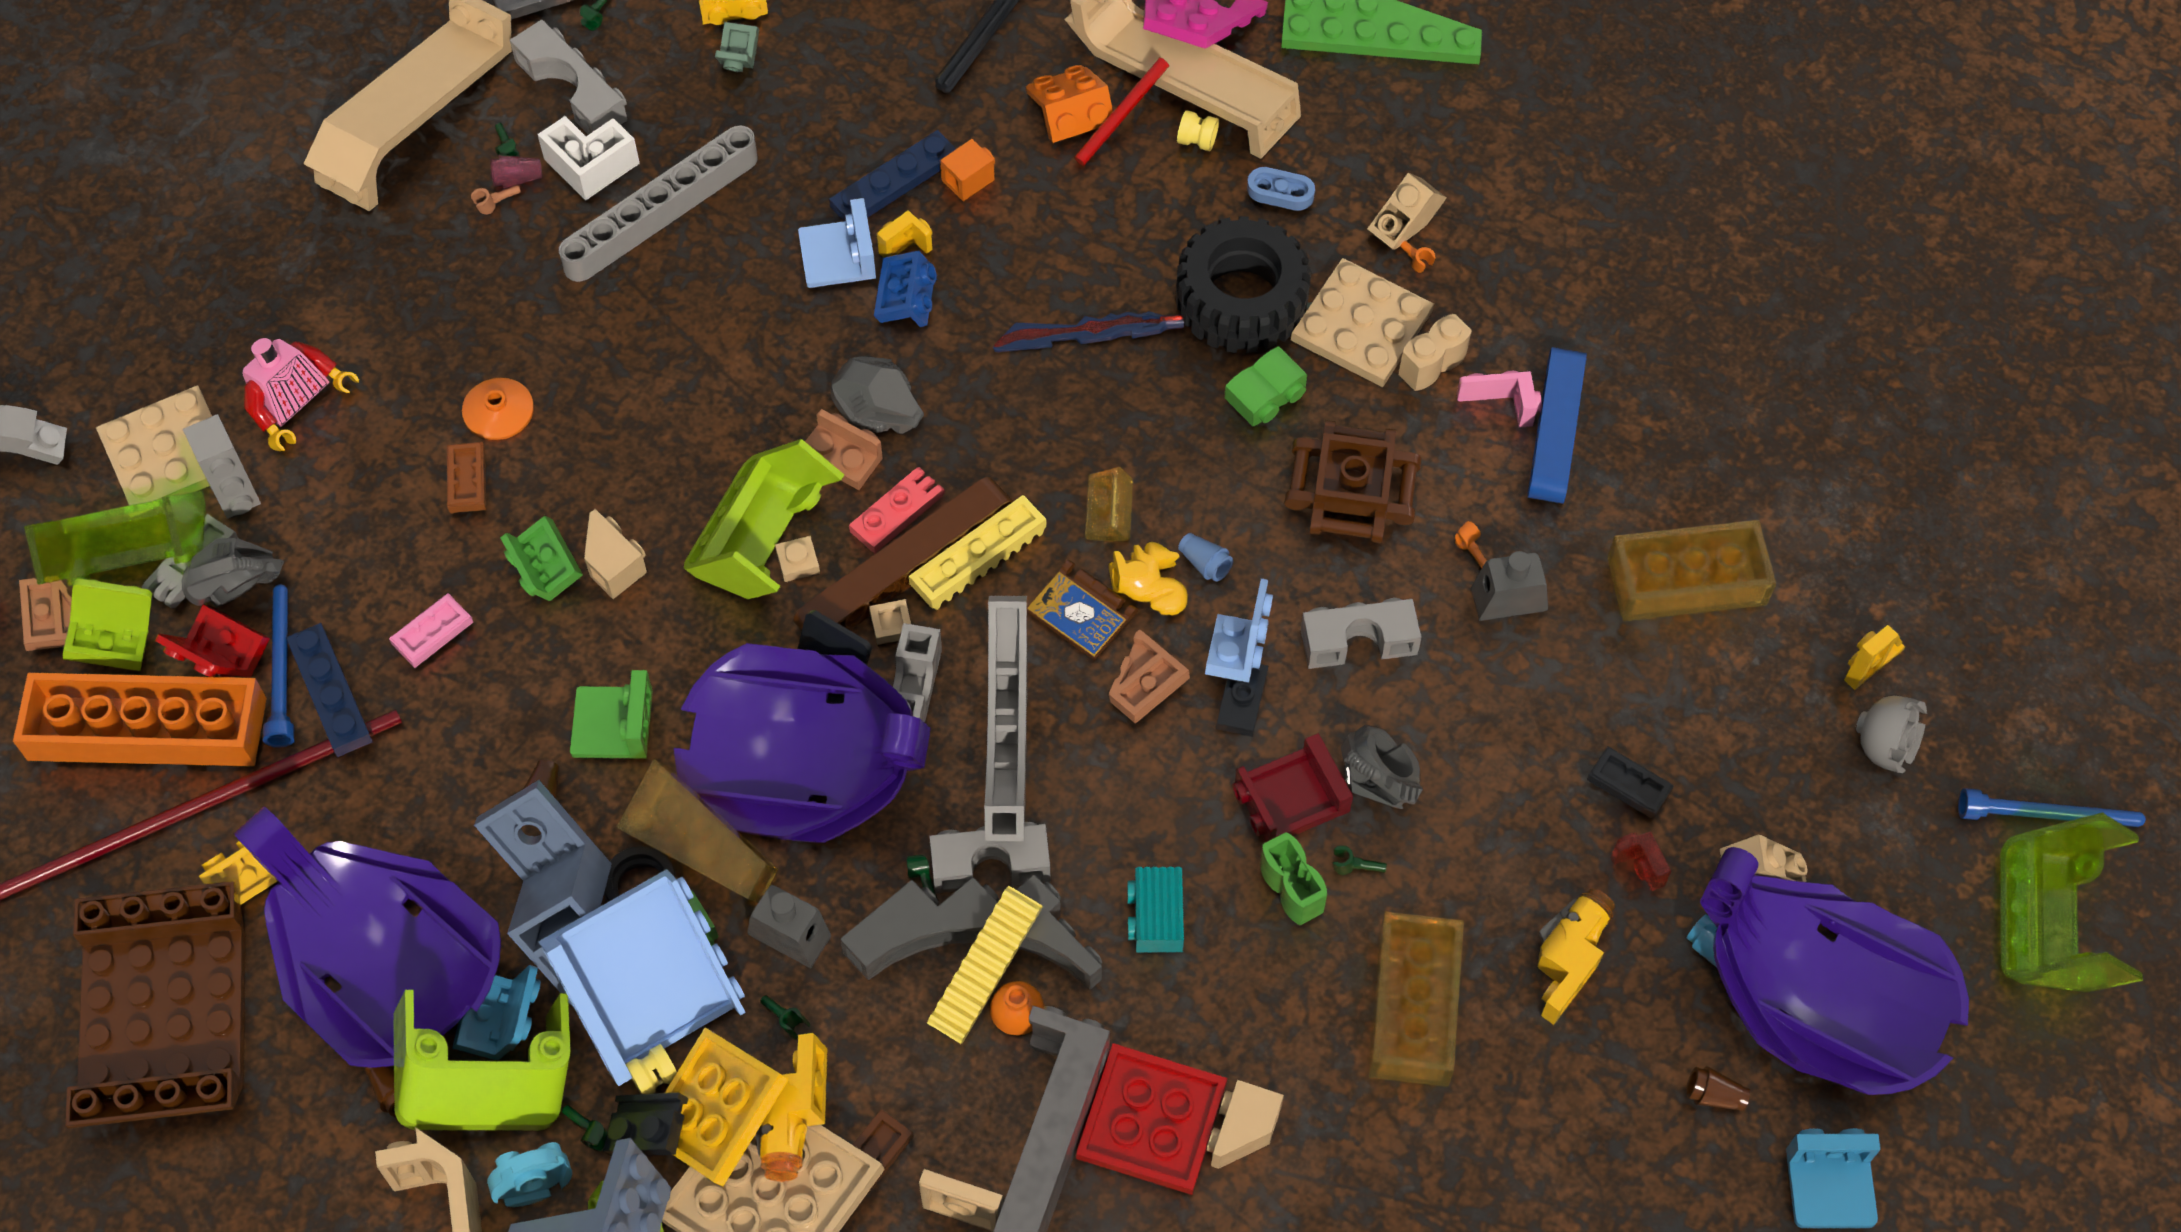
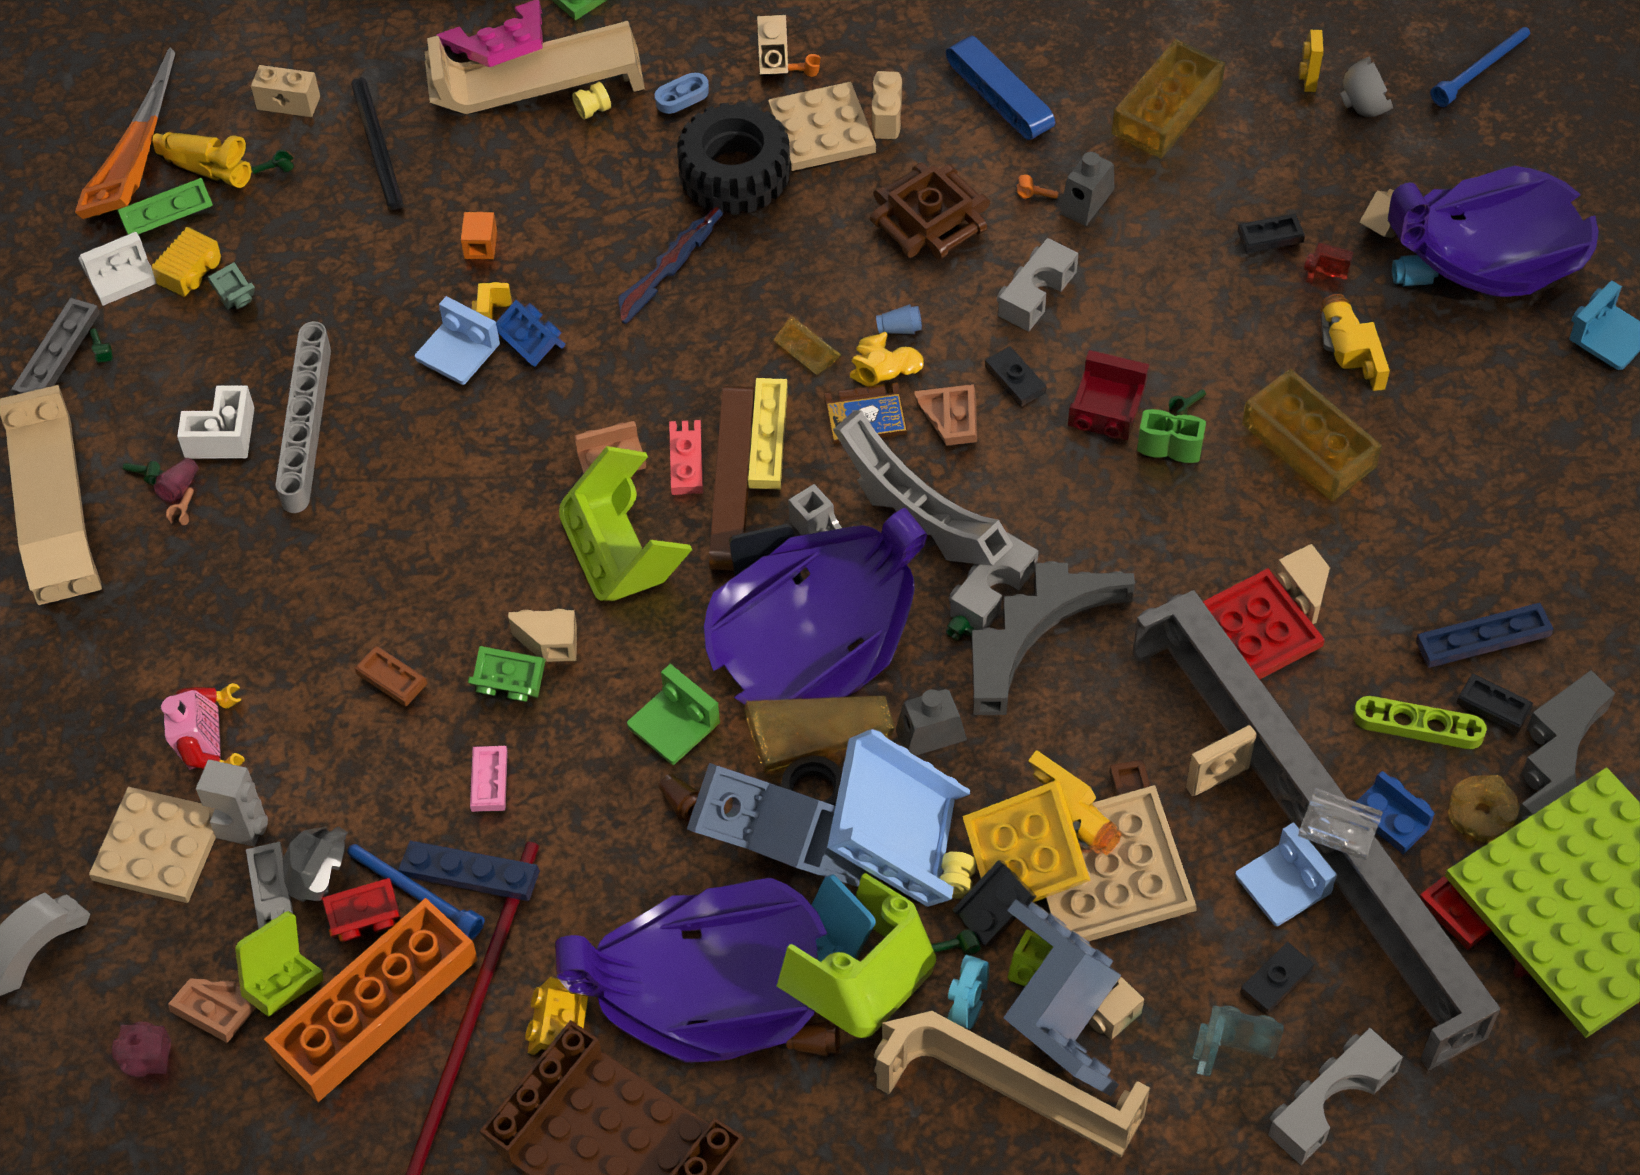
camera: 45 degrees left, 5 degrees down
clear neon green windscreen [24,491,206,586] -> none
orange dish [462,378,534,440] -> none
light grey arch [510,19,627,135] -> none
dark green hand [760,995,810,1040] -> none
tan plate [775,536,820,582] -> none
dark blue plate [829,130,956,221] -> none
dark grey helmet [831,356,924,434] -> none
tan plate [869,599,911,645] -> none
light yellow gear [927,885,1043,1044] -> none
orange brick [990,981,1045,1035] -> none
orange bracket [1026,65,1113,143] -> none
red bar [1074,57,1169,166] -> none
teal brick [1127,866,1184,953] -> none
light blue bracket [1205,579,1273,683] -> none
bright green brick [1225,346,1307,427] -> none
dark grey helmet [1341,725,1423,809] -> none
bright pink bracket [1457,371,1542,427] -> none
reddish brown cone [1686,1066,1750,1111] -> none
clear neon green windscreen [2000,812,2143,992] -> none

